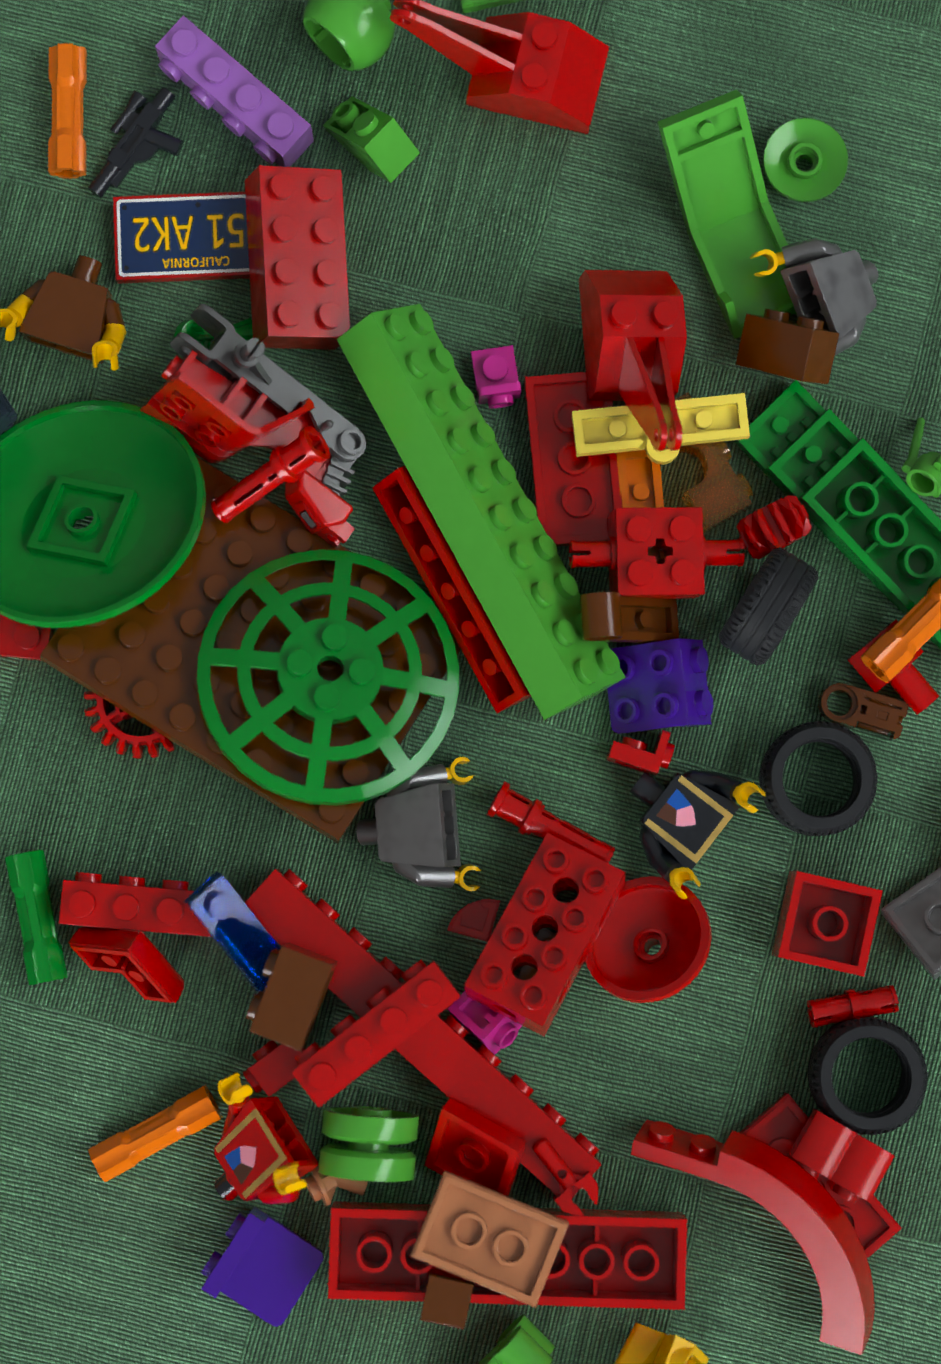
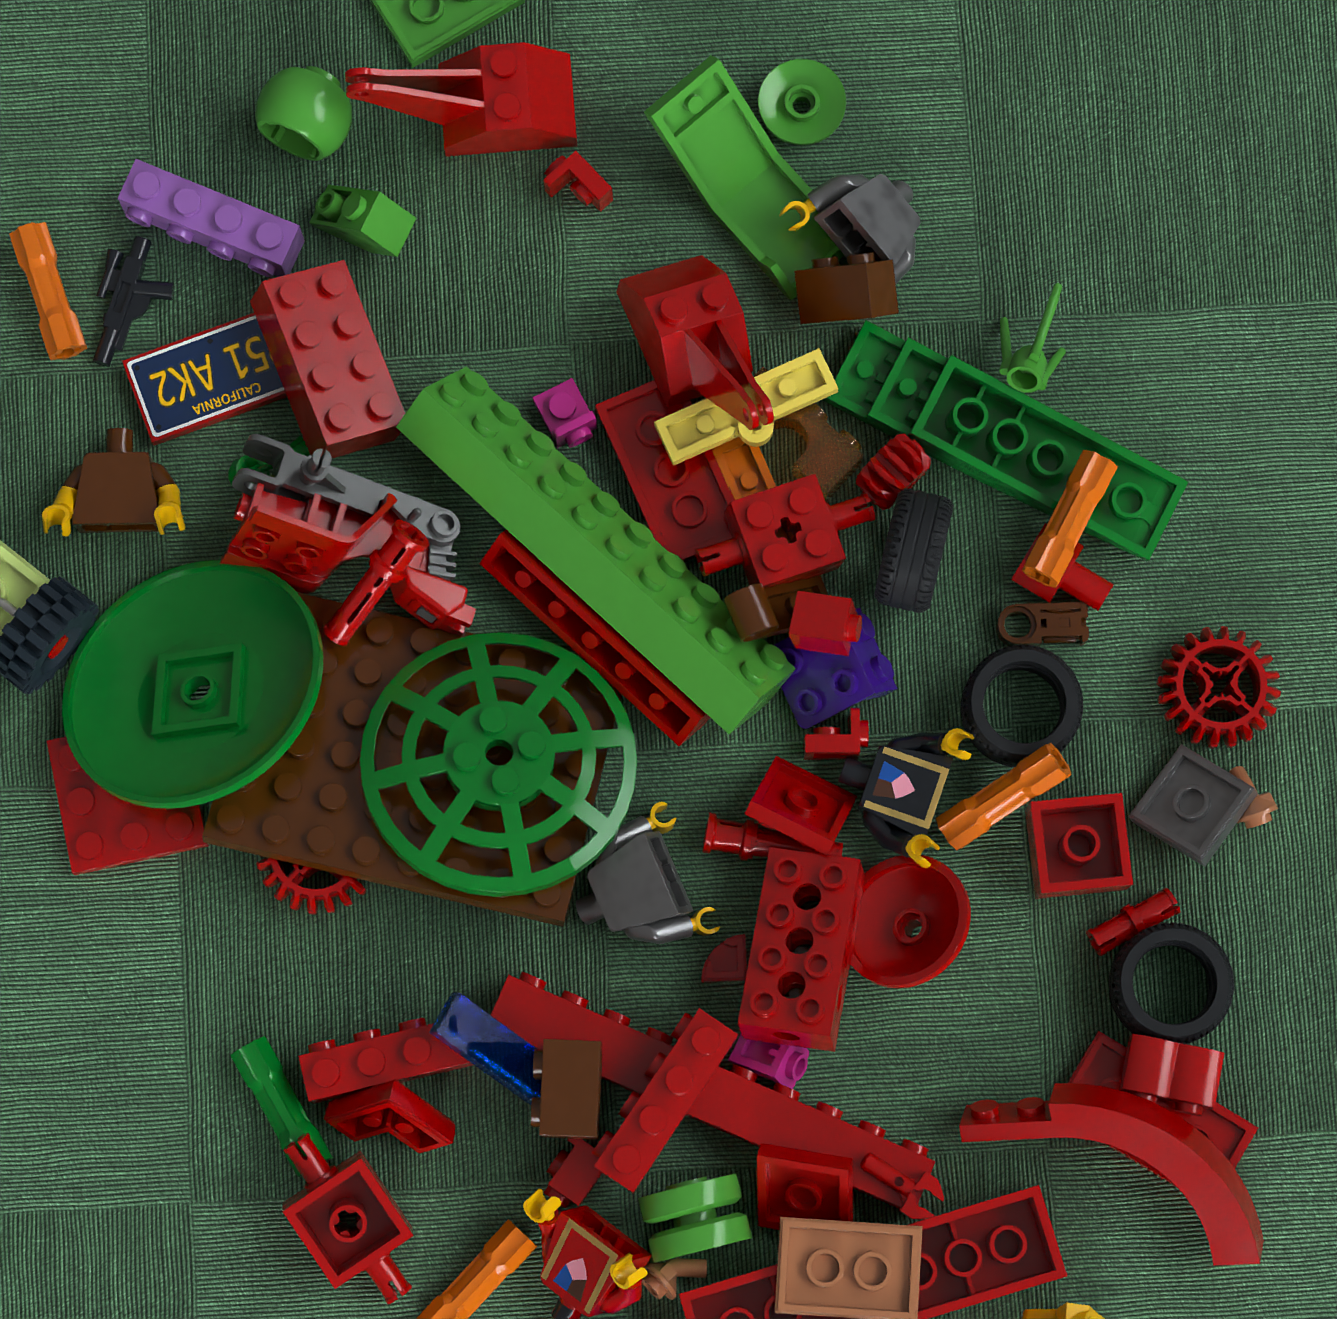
camera: 15 degrees left, 5 degrees down
none -> red brick [282,1133,414,1304]
none -> red bracket [543,151,613,212]
none -> red plate [745,756,857,855]
none -> red brick [788,591,862,656]
none -> orange axle [936,743,1072,850]

